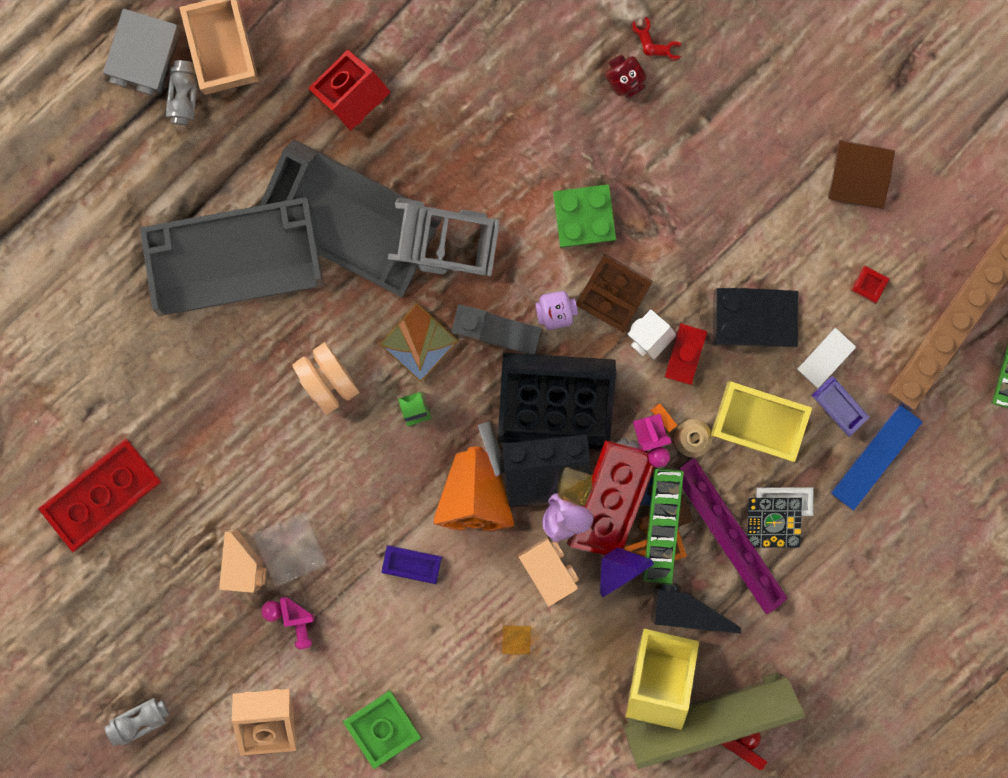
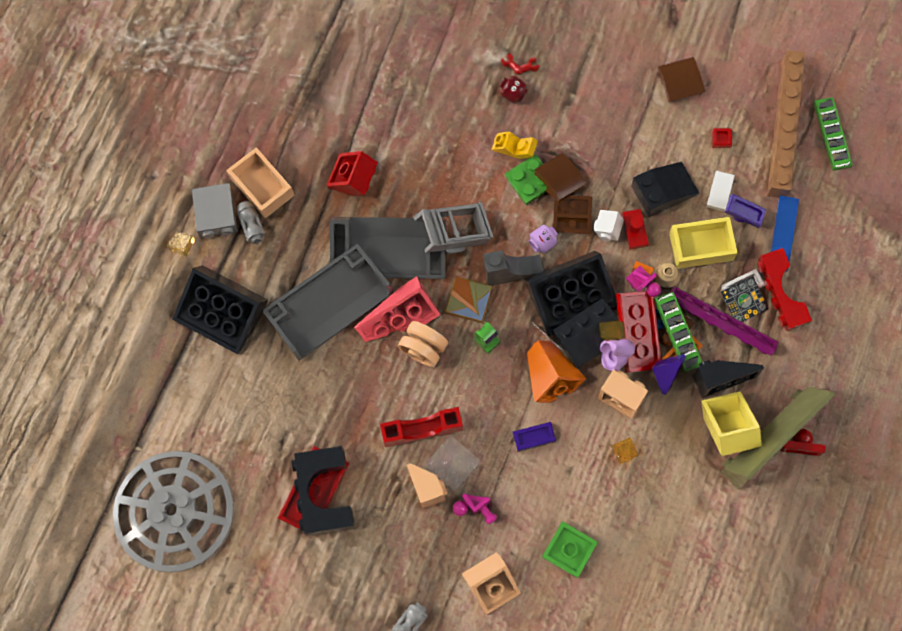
camera: 20 degrees left, 15 degrees down
none -> clear yellow slope [167,232,194,256]
none -> black slope [172,265,268,354]
none -> black arch [292,446,355,536]
none -> coral wedge [355,277,441,342]
none -> red arch [380,407,463,448]
none -> yellow slope [492,132,538,159]
none -> reddish brown slope [534,153,586,202]
none -> red arch [757,248,812,331]

